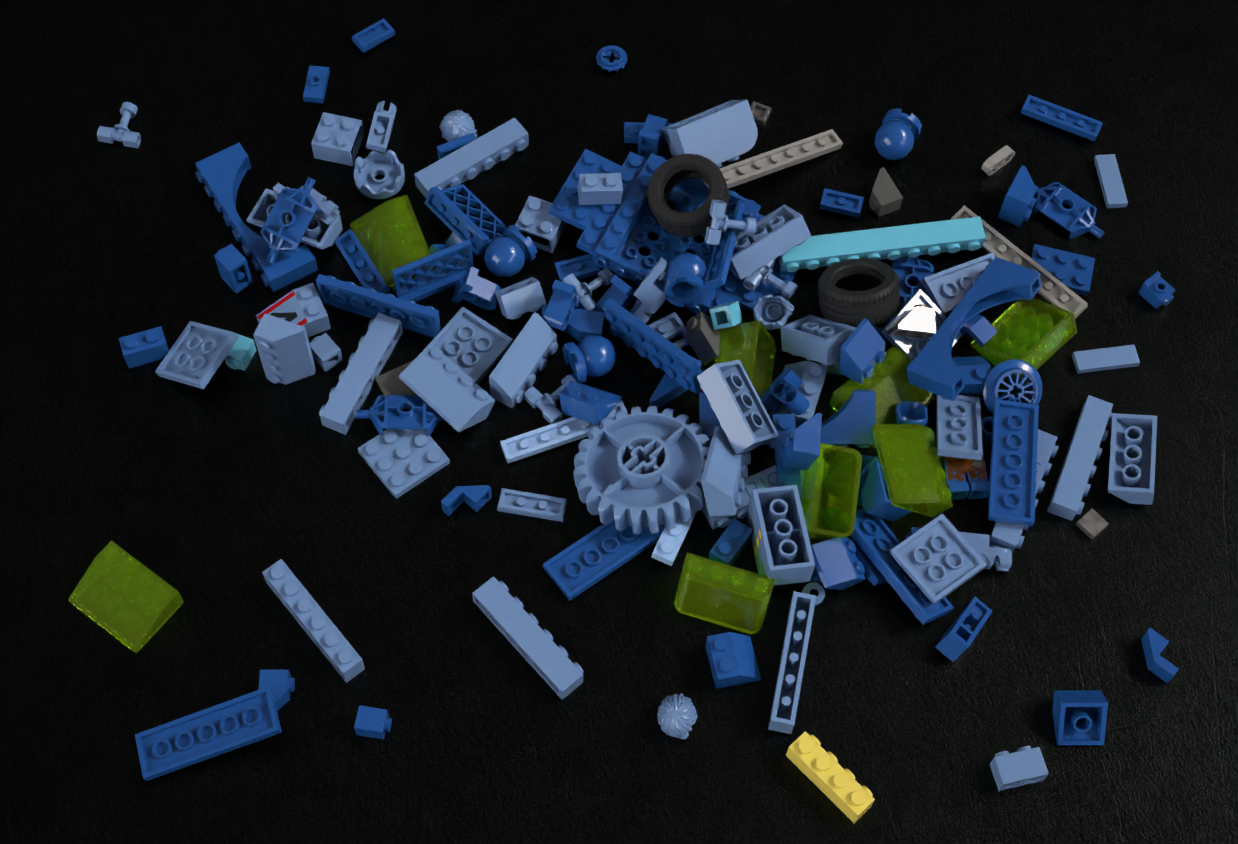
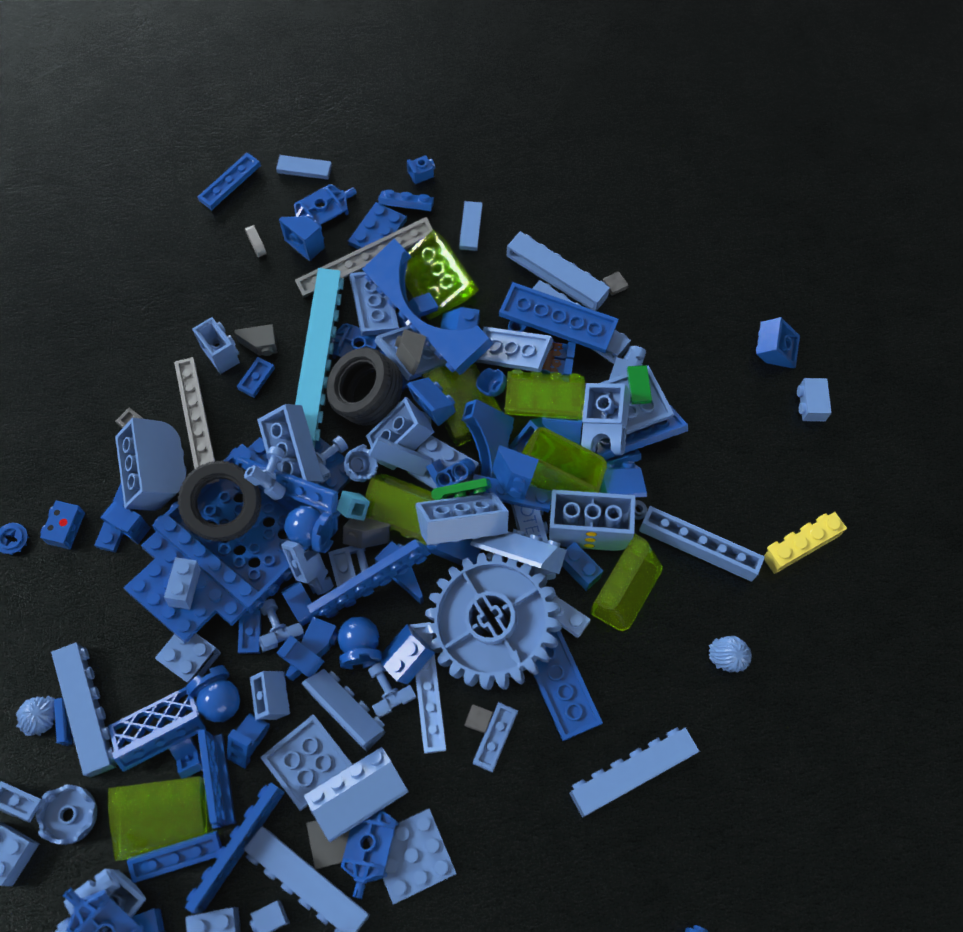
camera: 75 degrees left, 5 degrees up
blue slope [441,485,492,516] -> none
blue slope [705,632,761,689] -> none
blue tile [874,108,922,160] -> none
blue slope [936,597,992,662] -> none
blue piece [983,359,1042,414] -> none
medium blue slope [1108,413,1157,505] -> none
blue slope [1141,628,1179,683] -> none
none -> blue brick [40,500,85,550]
none -> medium blue piece [192,317,240,374]
none -> medium blue tile [369,437,432,477]
none -> blue plate [378,190,434,211]
none -> green plate [431,478,492,500]
none -> flat silver tile [465,704,492,733]
none -> medium blue brick [581,383,630,455]
none -> green tile [627,365,652,404]

